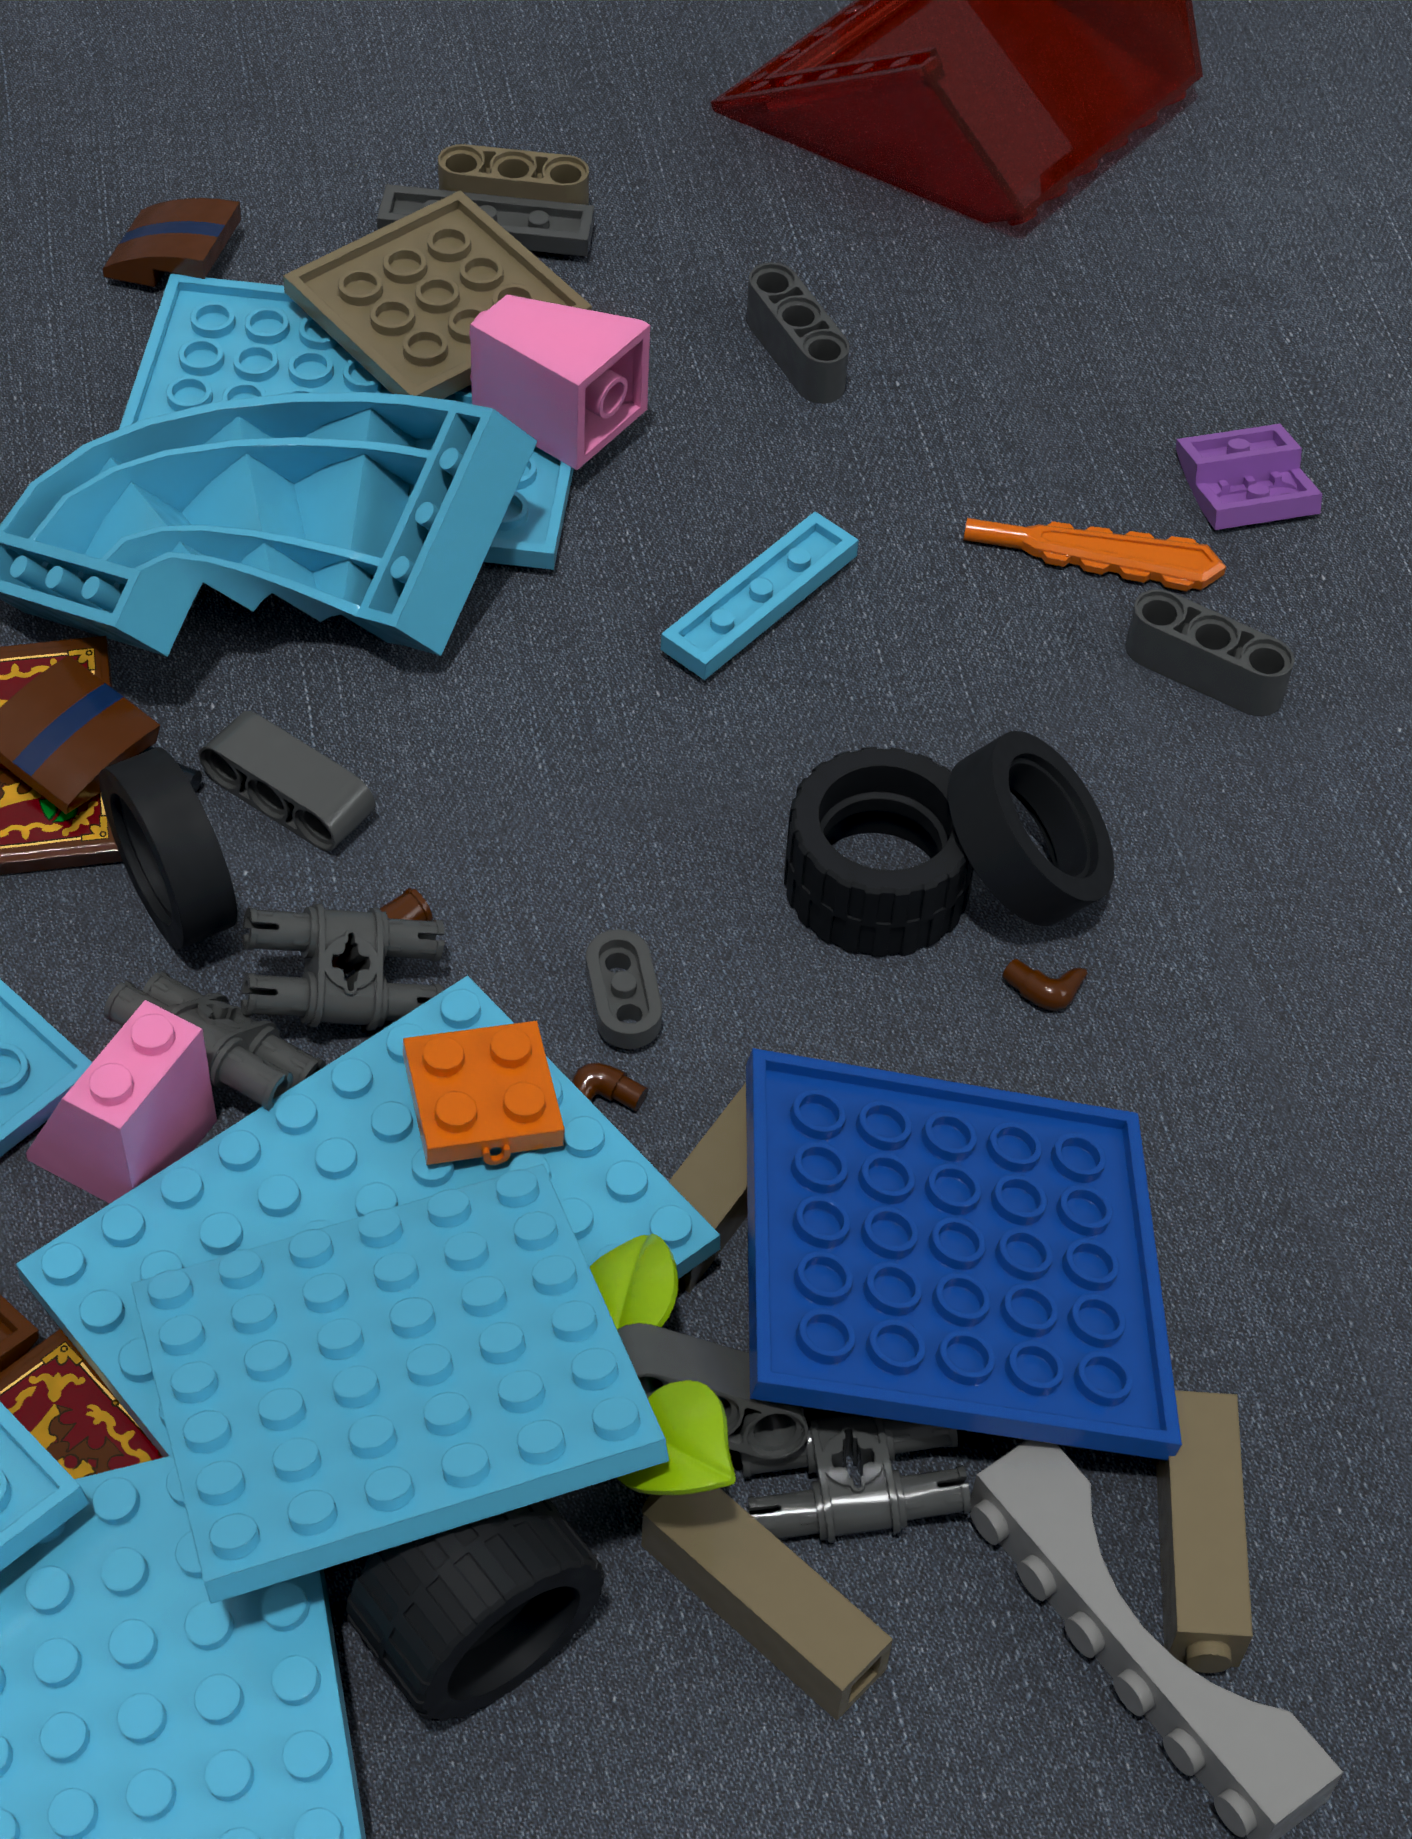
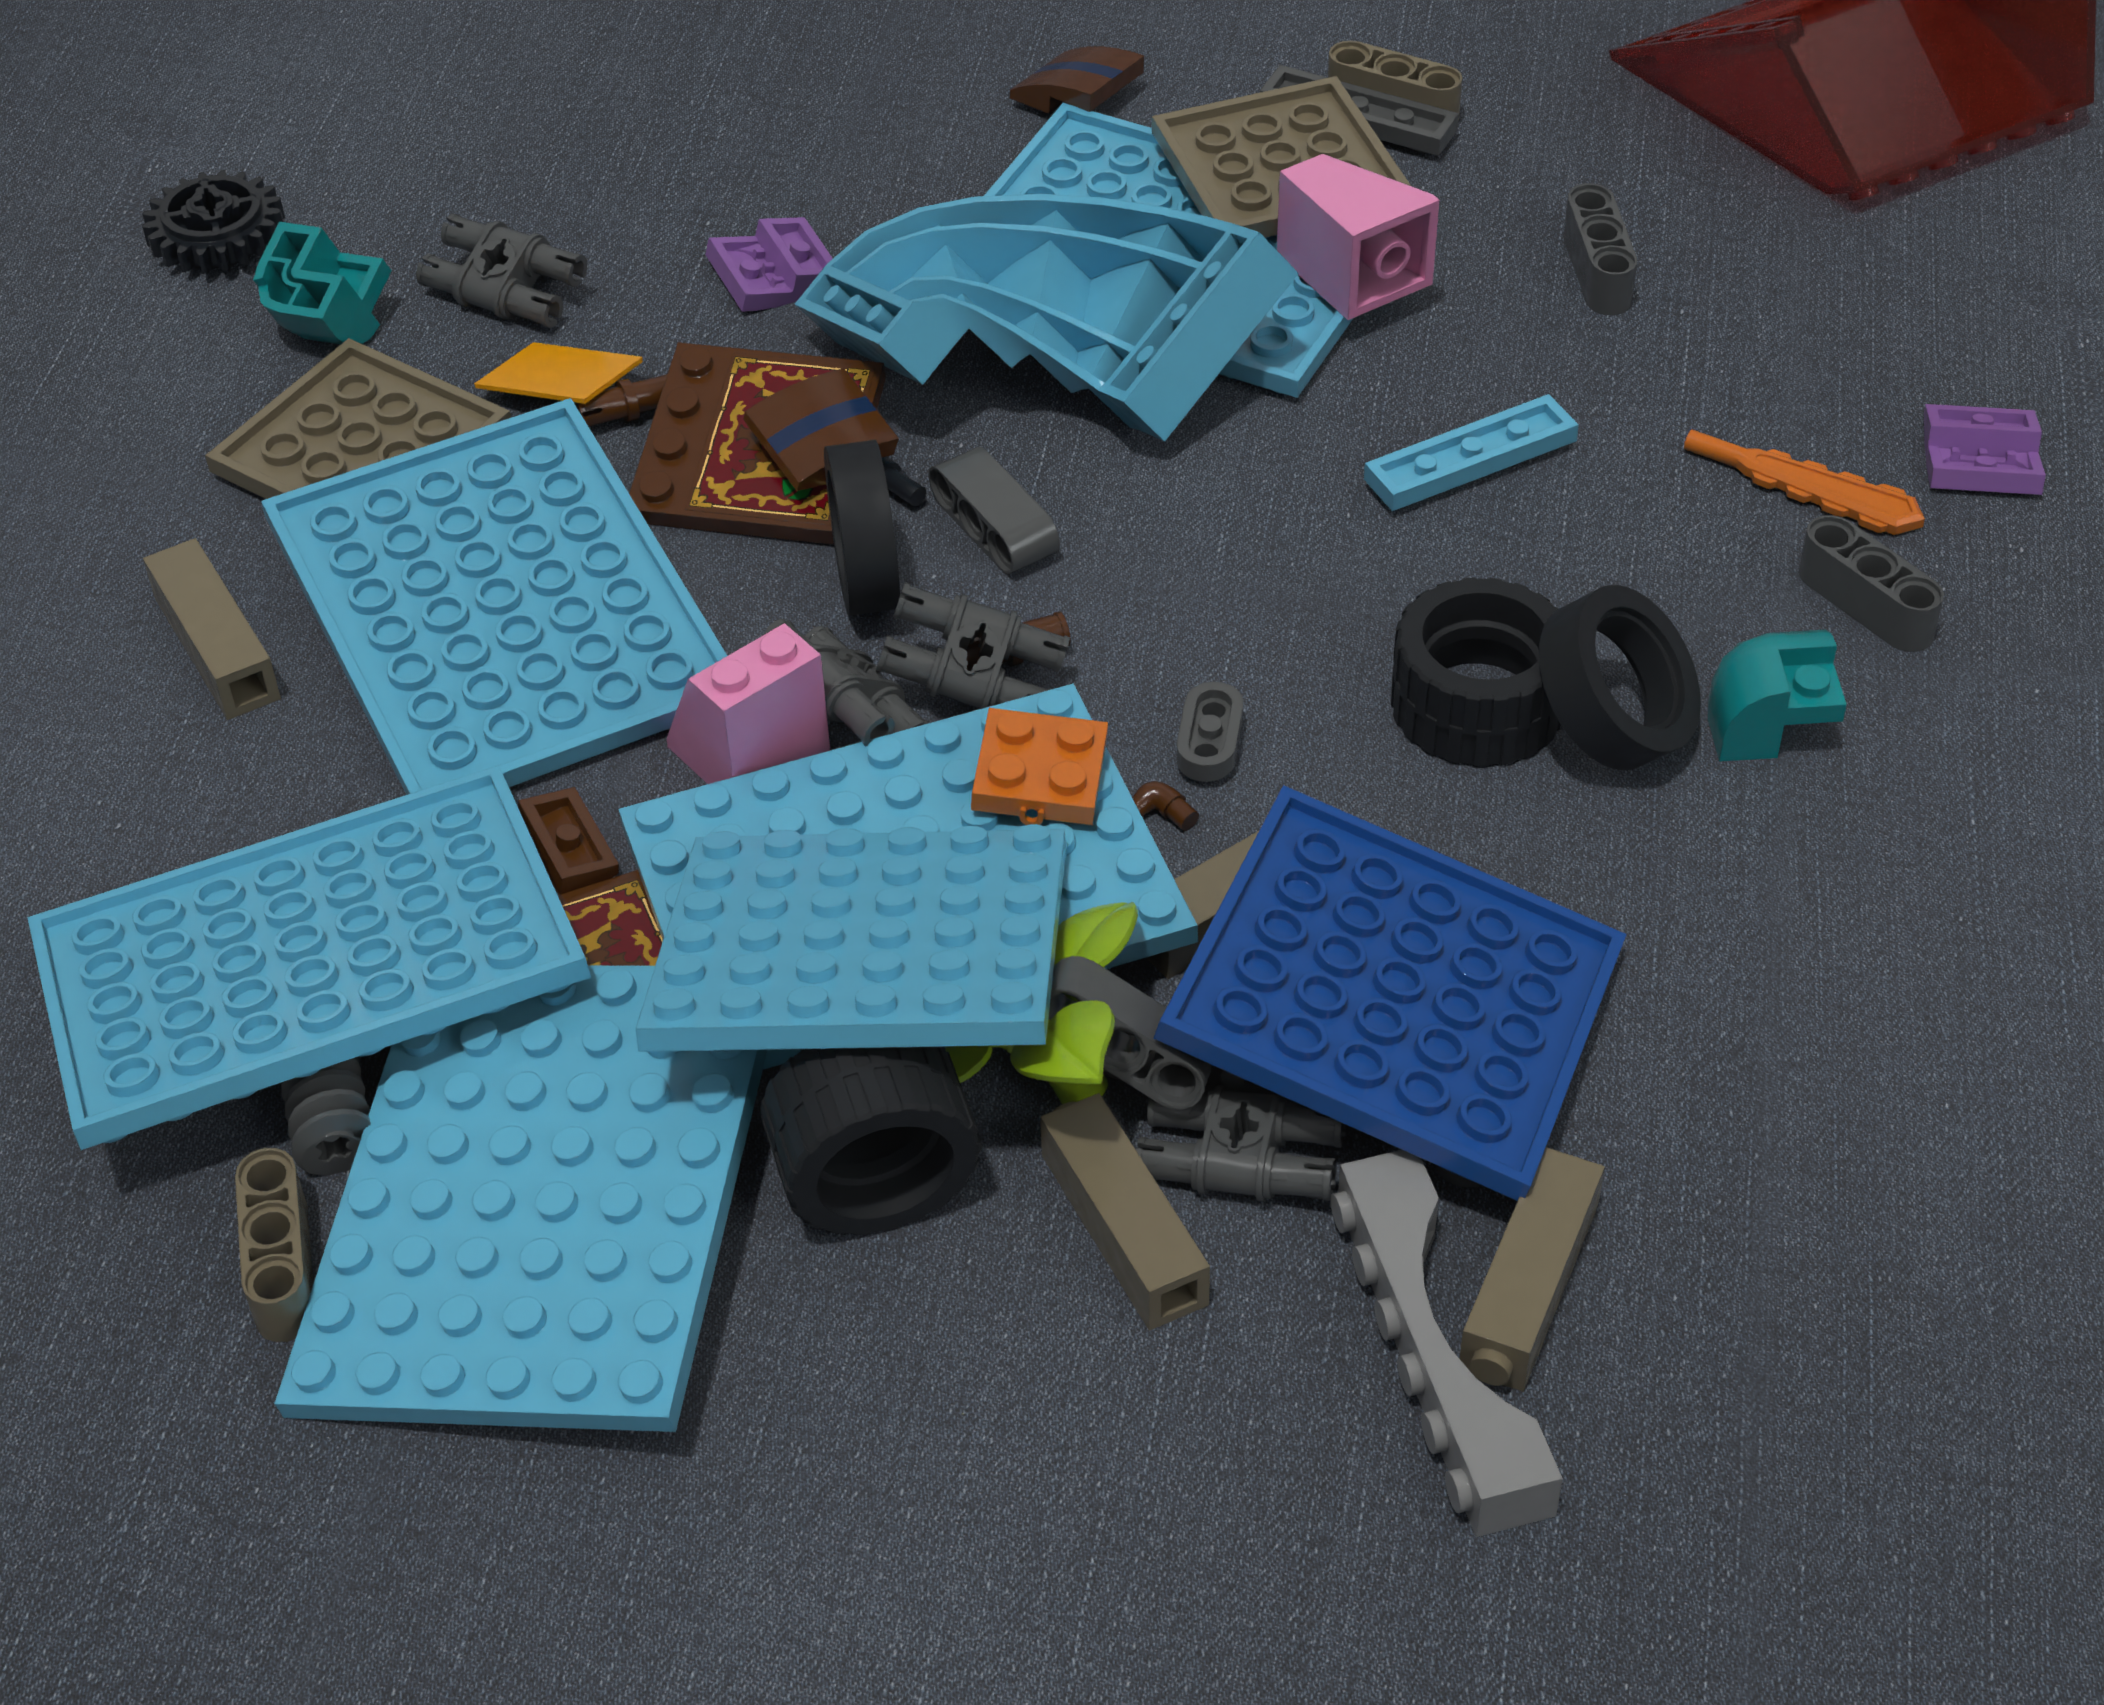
camera: 25 degrees right, 5 degrees down
reddish brown animal [1002,959,1088,1011] -> none
none -> teal brick [1708,629,1847,762]

